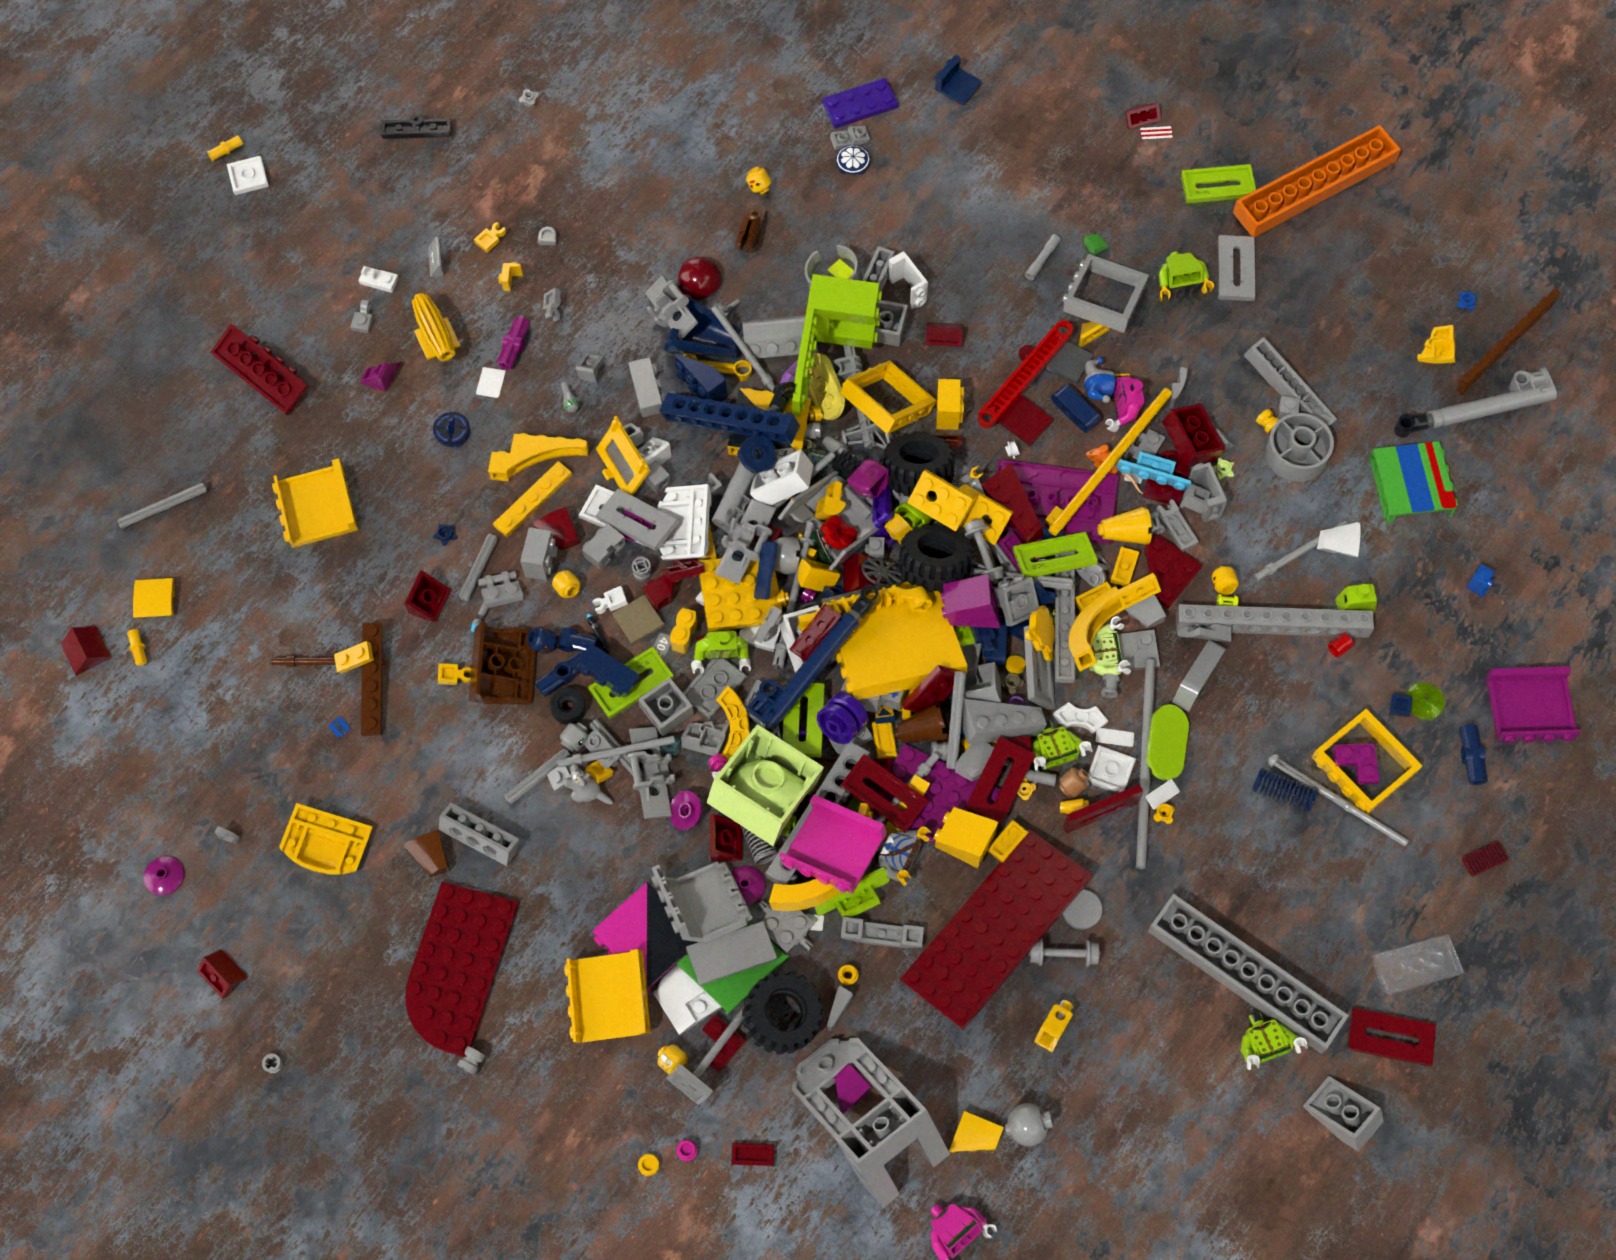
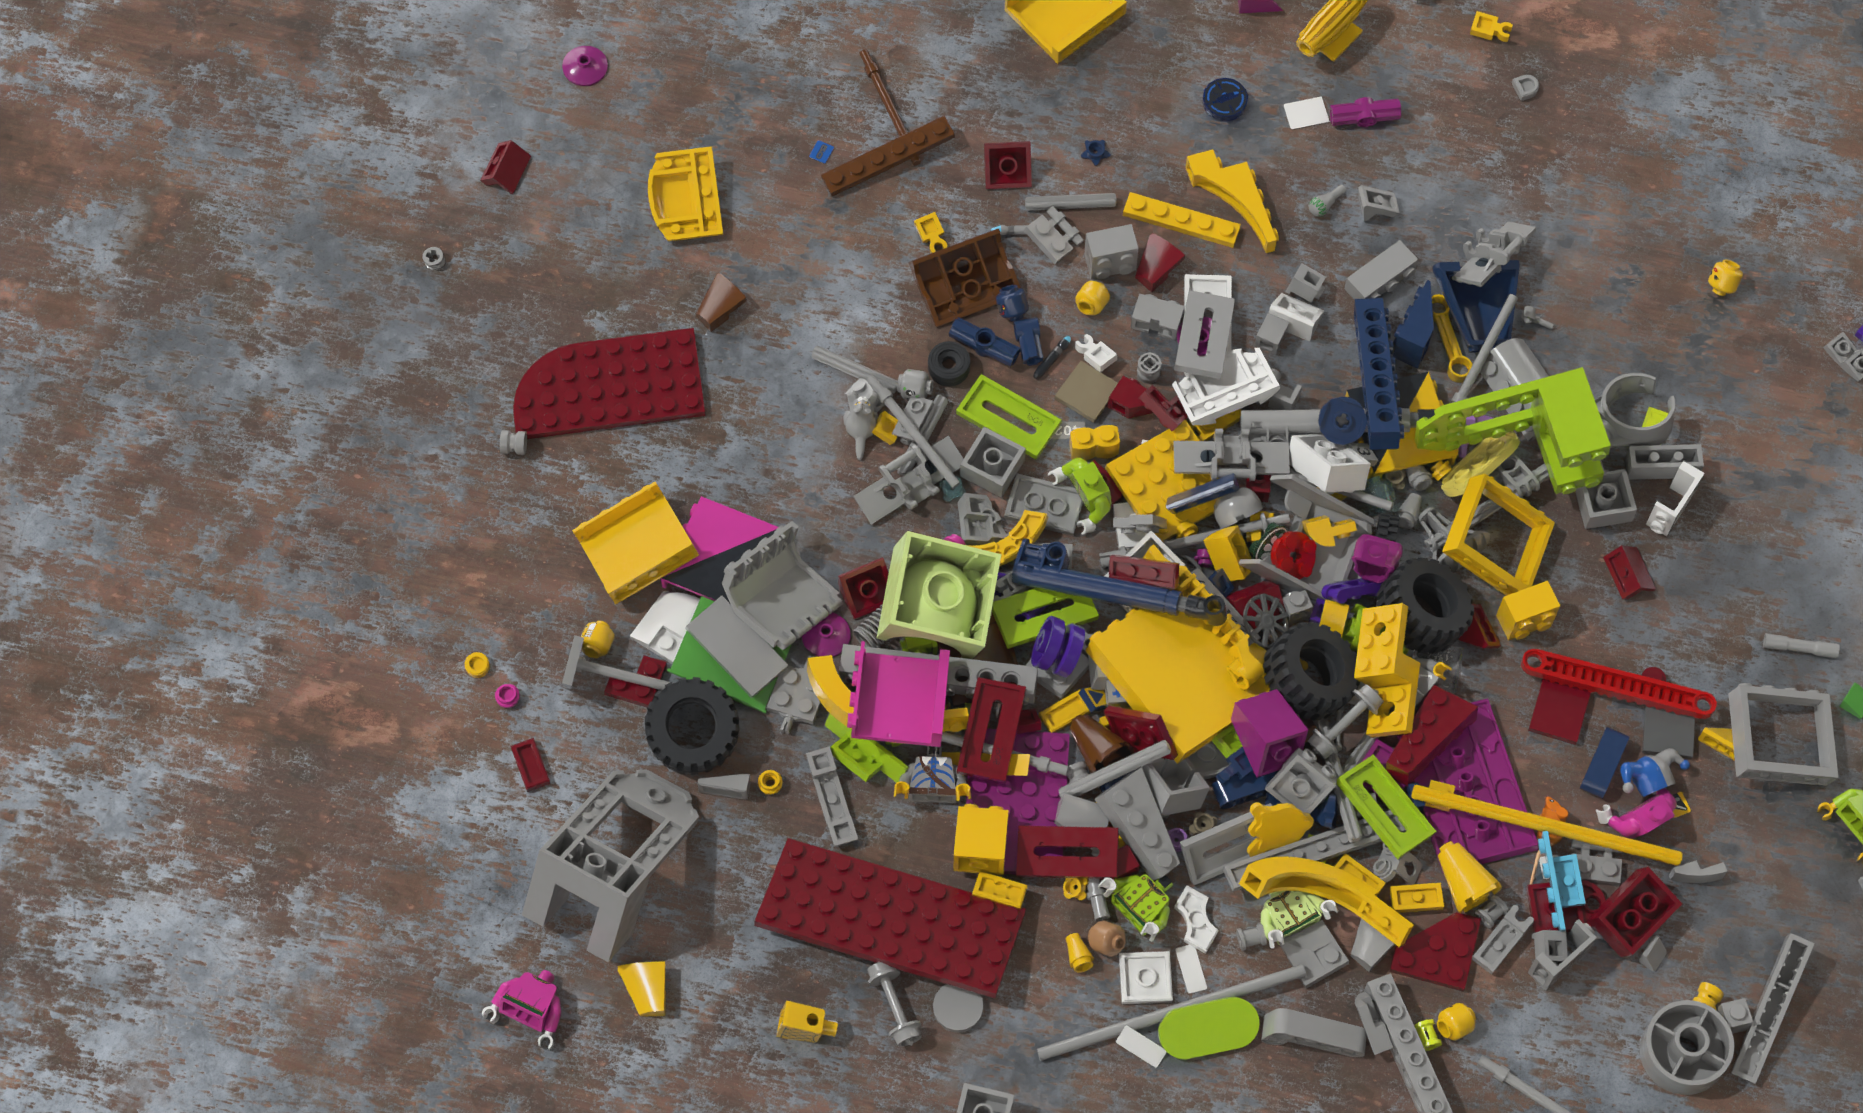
camera: 65 degrees right, 0 degrees up
light grey tile [215,826,241,844] -> none
yellow plate [334,641,374,674] -> none
light grey brick [438,802,519,866] -> none
yellow bracket [499,262,523,291] -> none
light grey plate [543,288,561,322] -> none
dark blue brick [576,643,639,698] -> none
yellow piece [596,416,650,496] -> none
magenta dish [670,791,702,830] -> none
dark red cylinder [677,256,722,300] -> none
reddish brown plate [735,208,766,253] -> none
white sticker [806,914,824,931] -> none
magenta slope [833,1063,872,1114] -> none
dish [836,145,870,174] -> none
white plate [1005,441,1020,459] -> none
light grey brick [1005,1103,1054,1146] -> none
yellow tile [1006,655,1026,674] -> none
dark red piece [1063,784,1143,834] -> none
yellow plate [1153,804,1175,824] -> none
yellowish green plate [1212,458,1234,480] -> none

